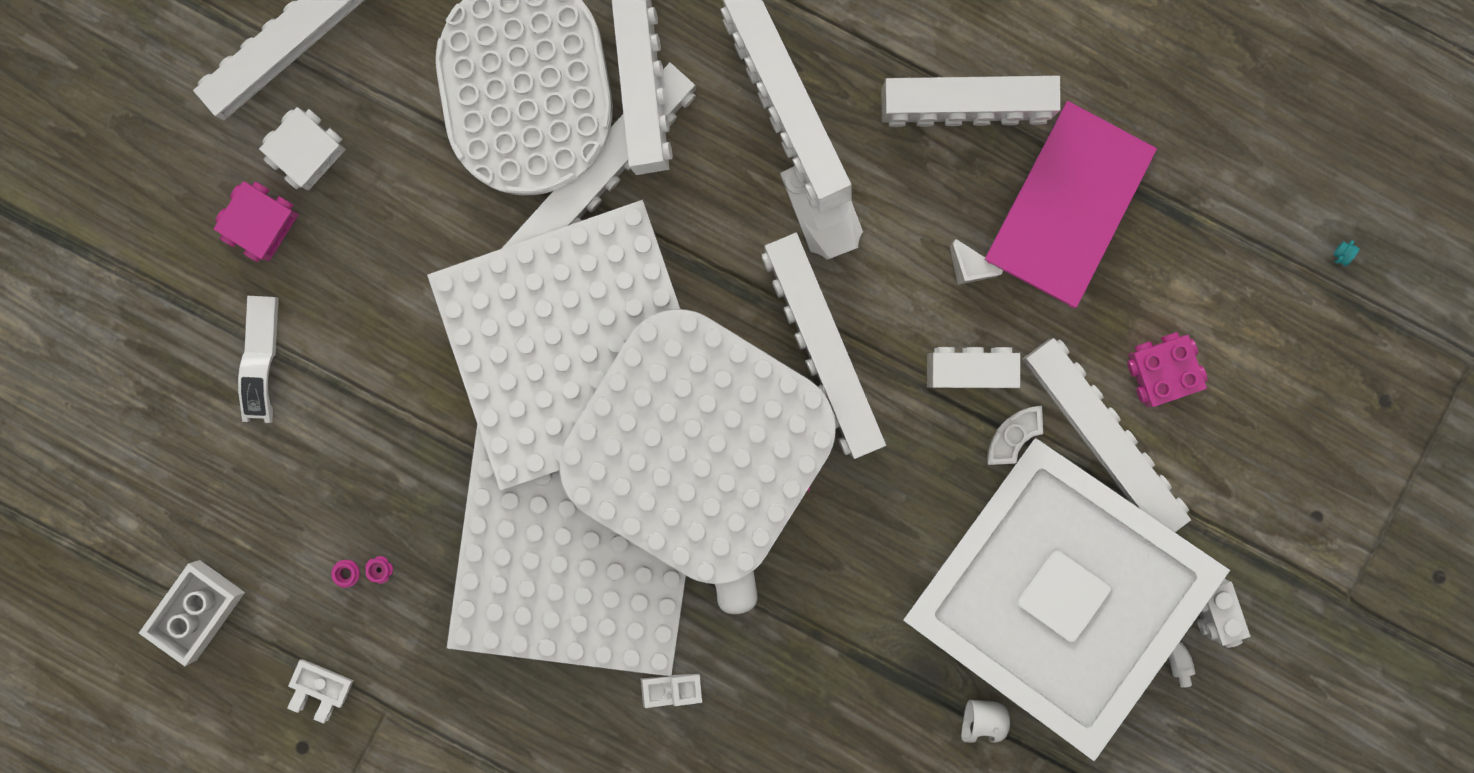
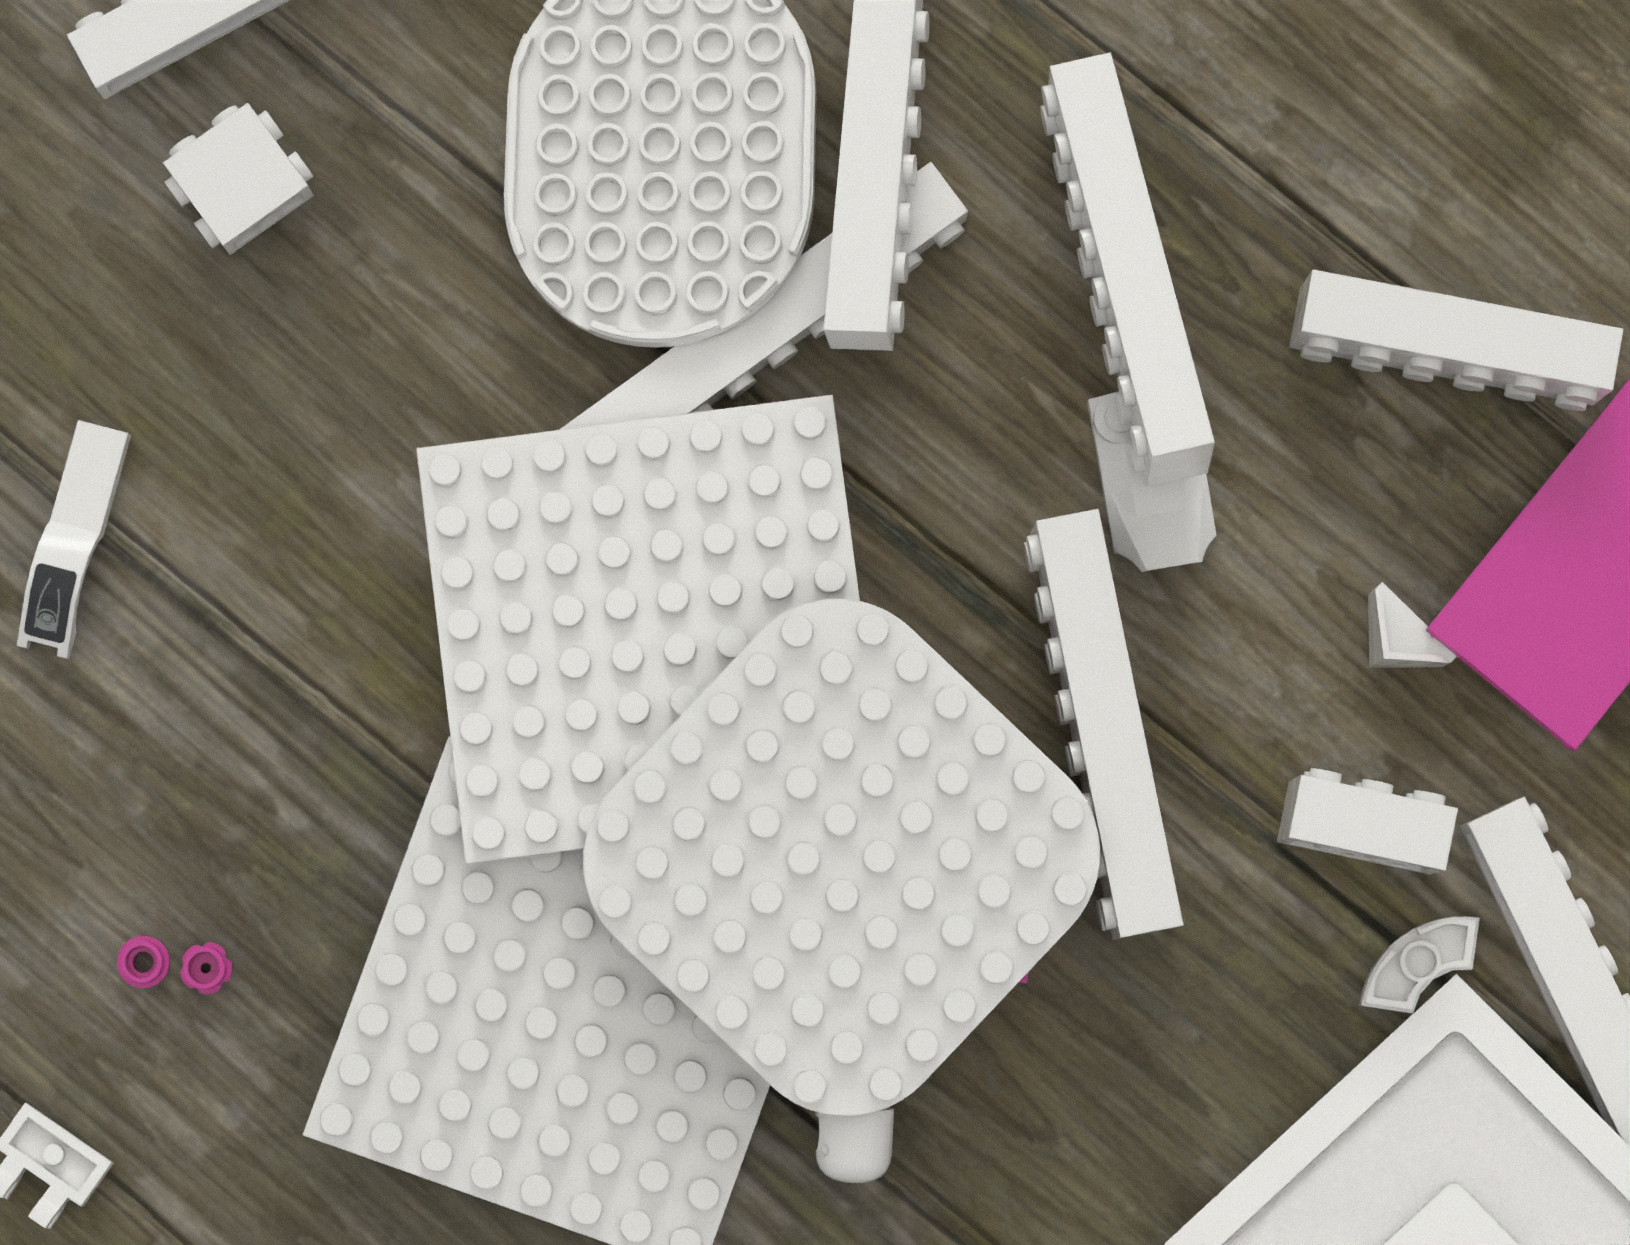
camera: 10 degrees right, 5 degrees down
dark pink brick [214,181,299,262] -> none

